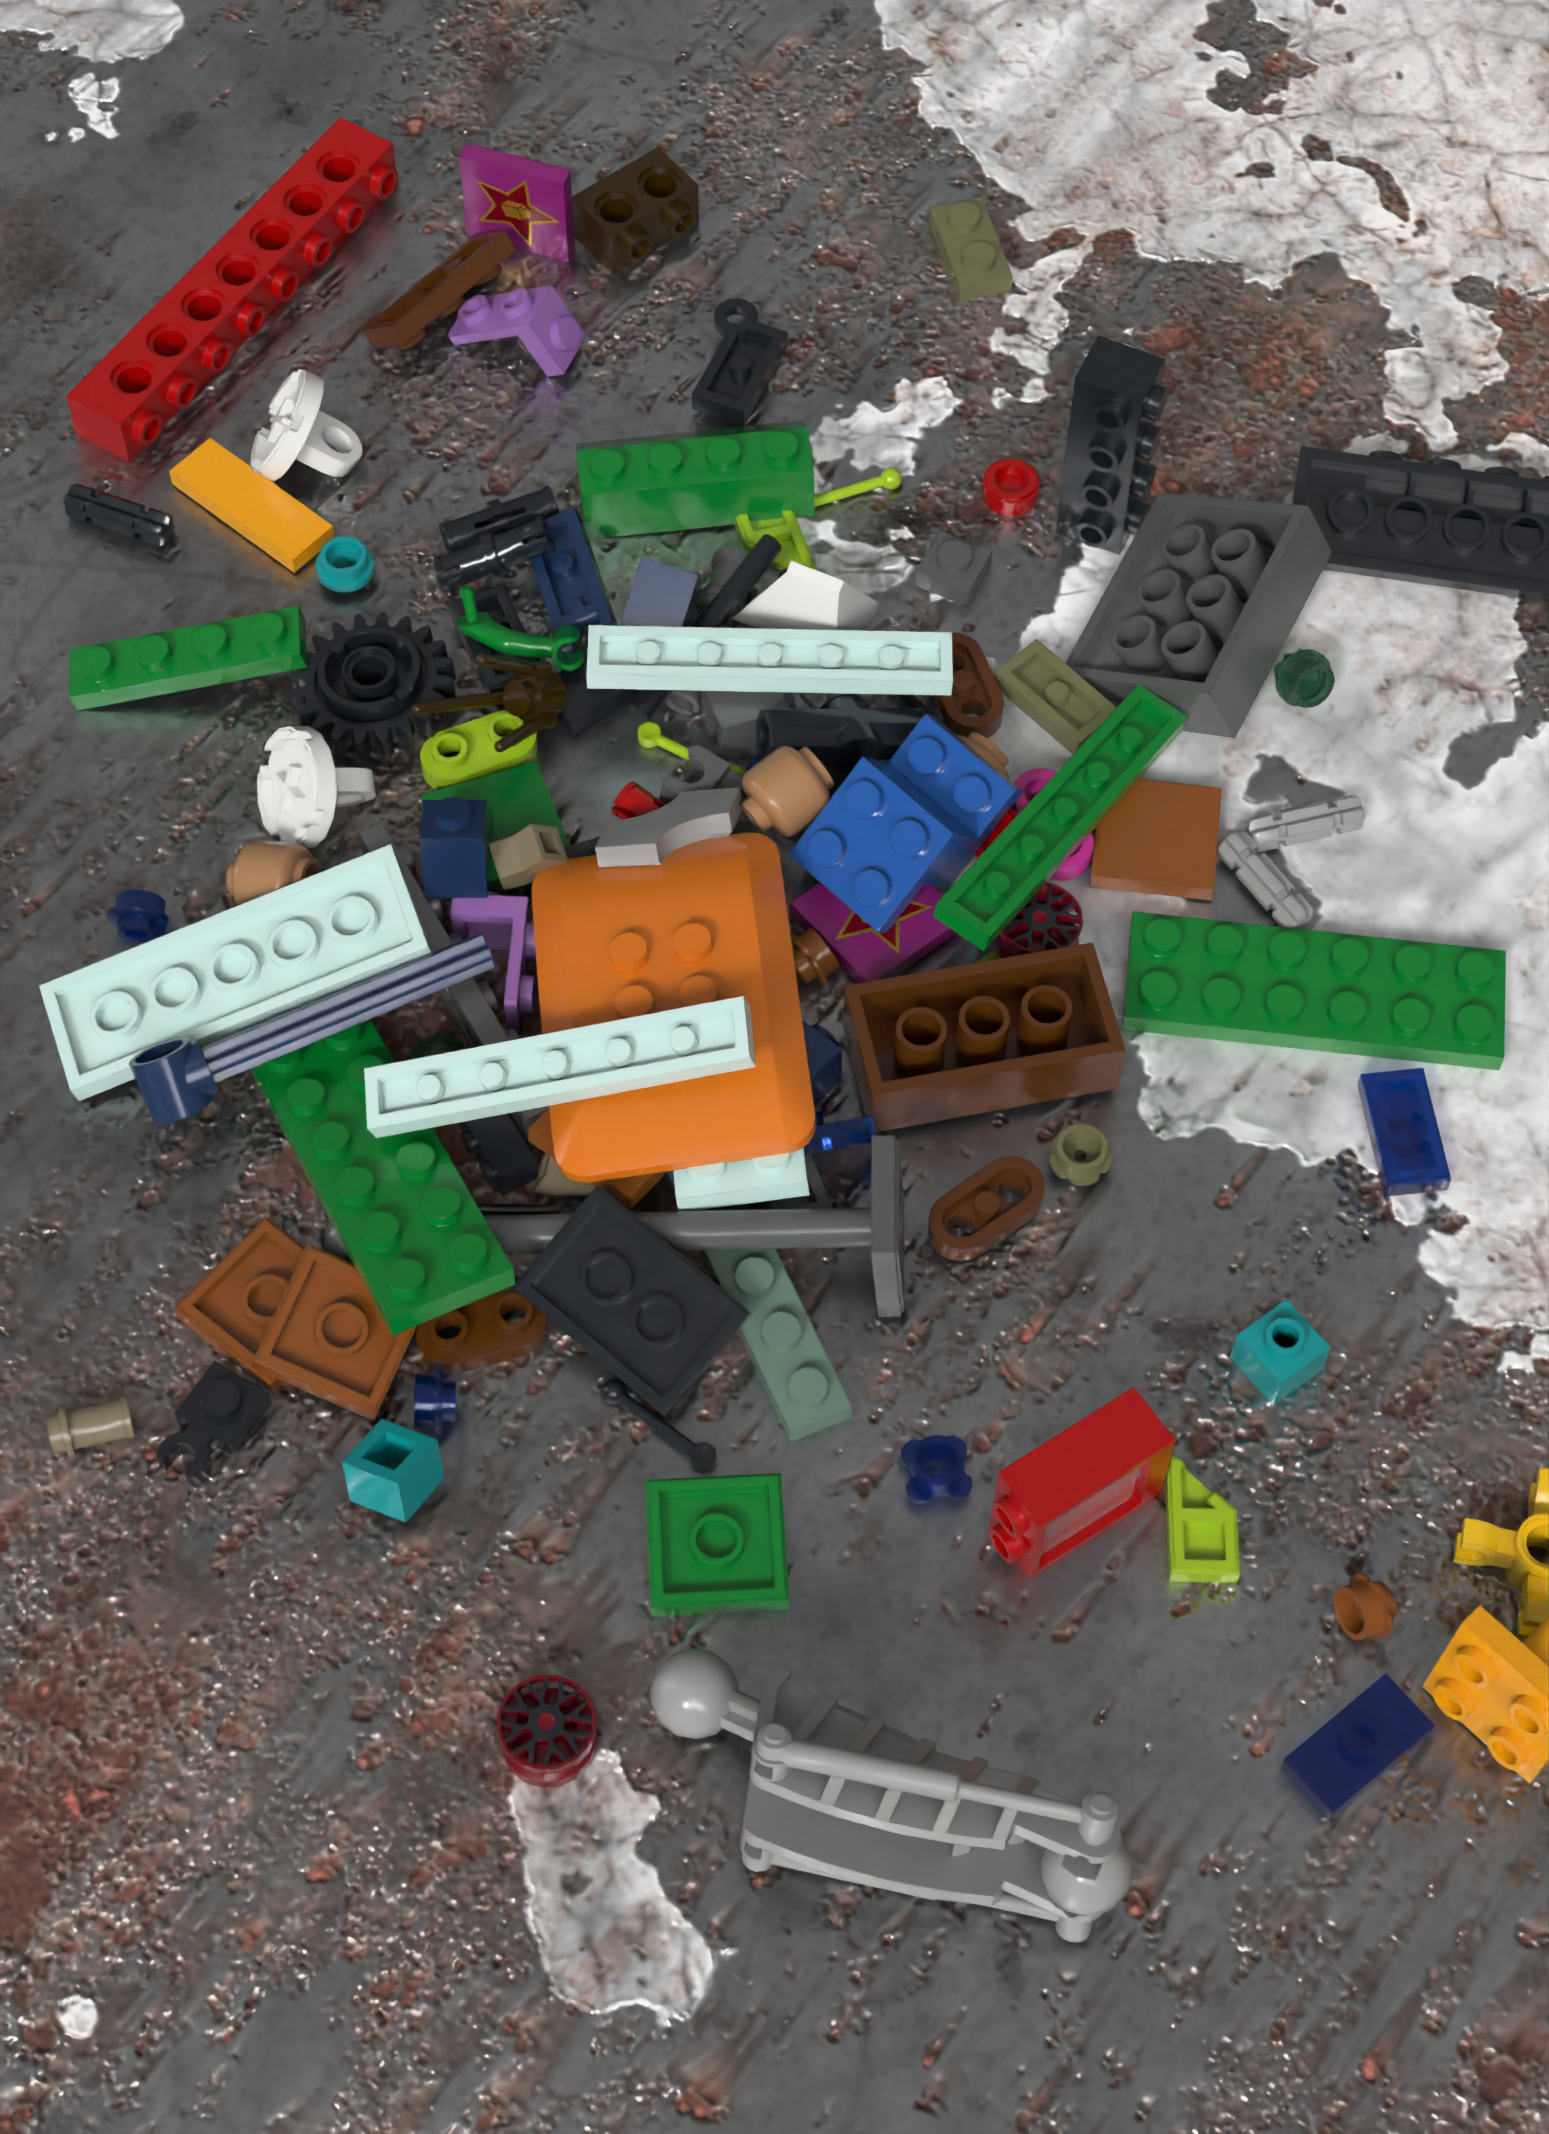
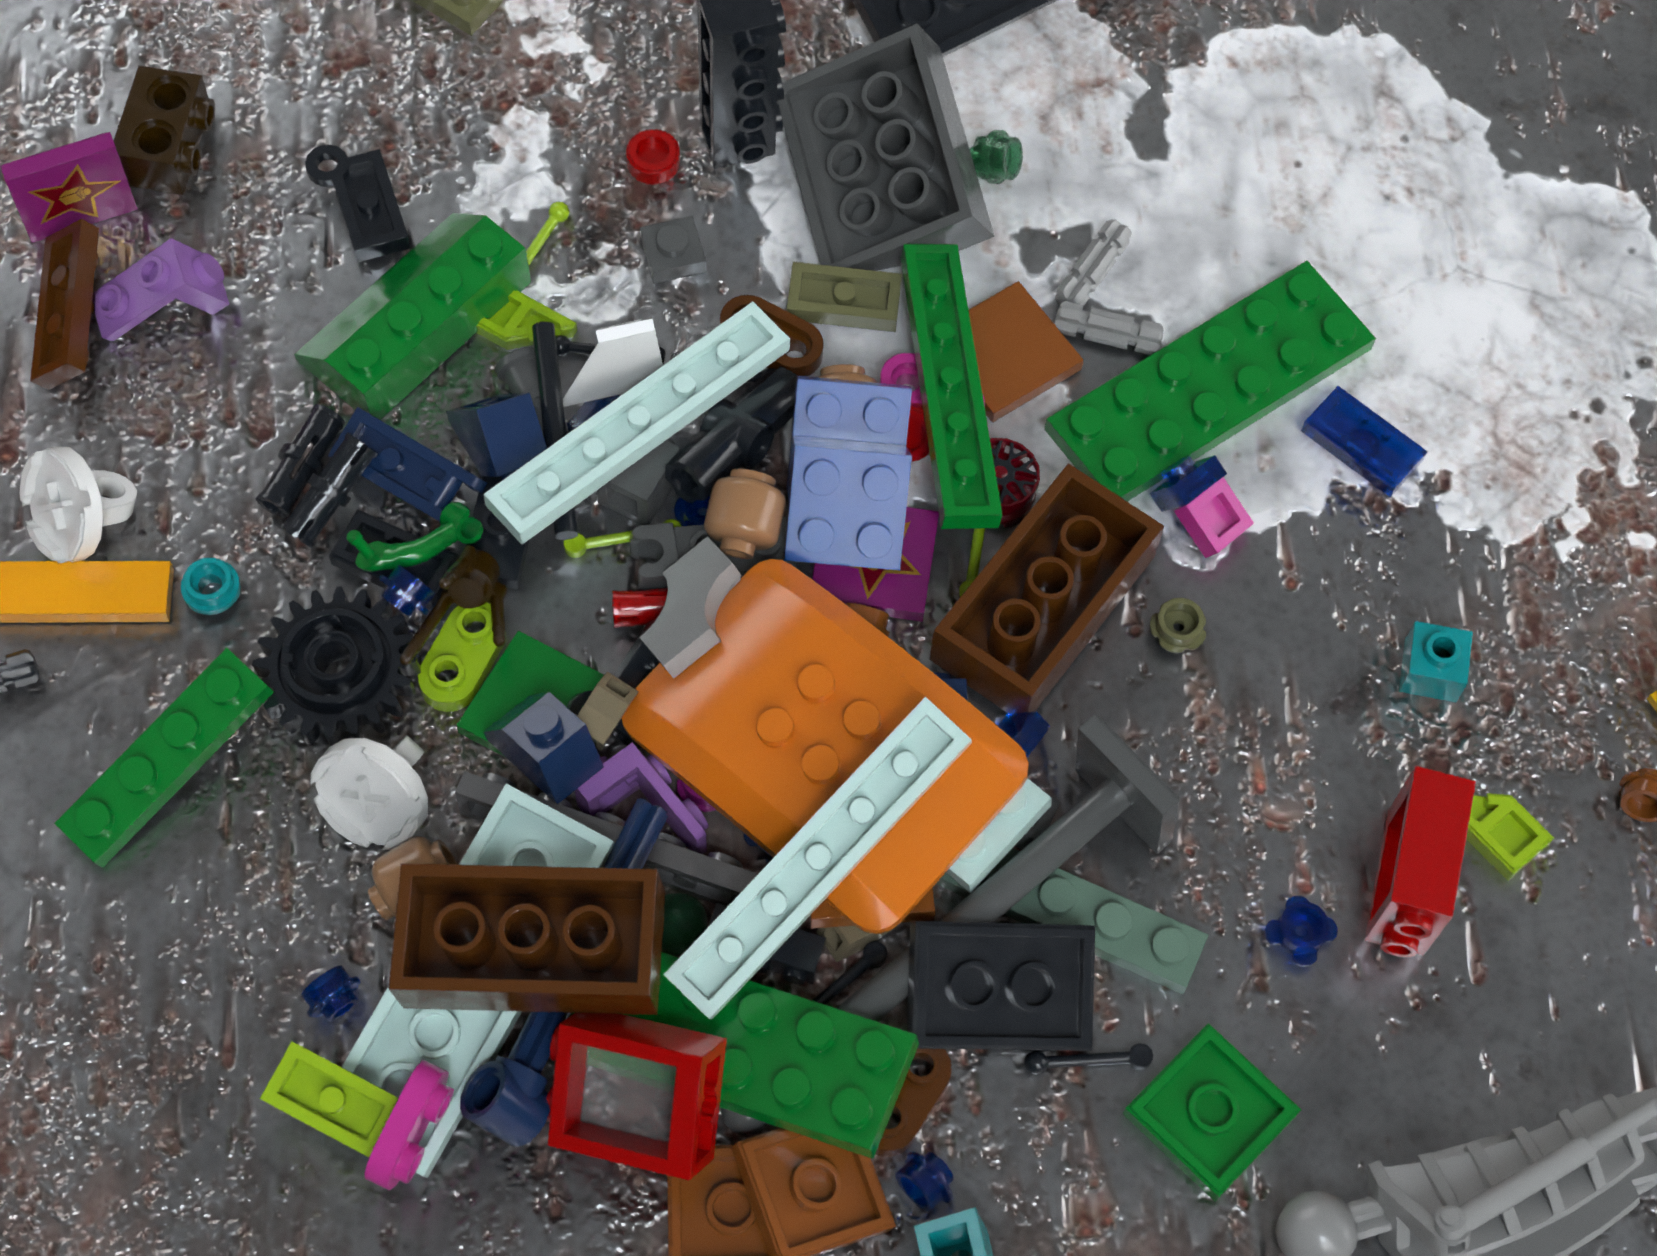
camera: 45 degrees left, 5 degrees up
reddish brown plate [928,1156,1045,1261] -> none
none -> lime plate [260,1041,398,1158]
none -> dark pink plate [364,1060,454,1190]
none -> clear blue plate [379,564,436,617]
none -> reddish brown brick [389,863,665,1015]
none -> red window [547,1013,727,1181]
none -> clear blue plate [1149,455,1227,512]
none -> dark pink plate [1174,477,1254,558]

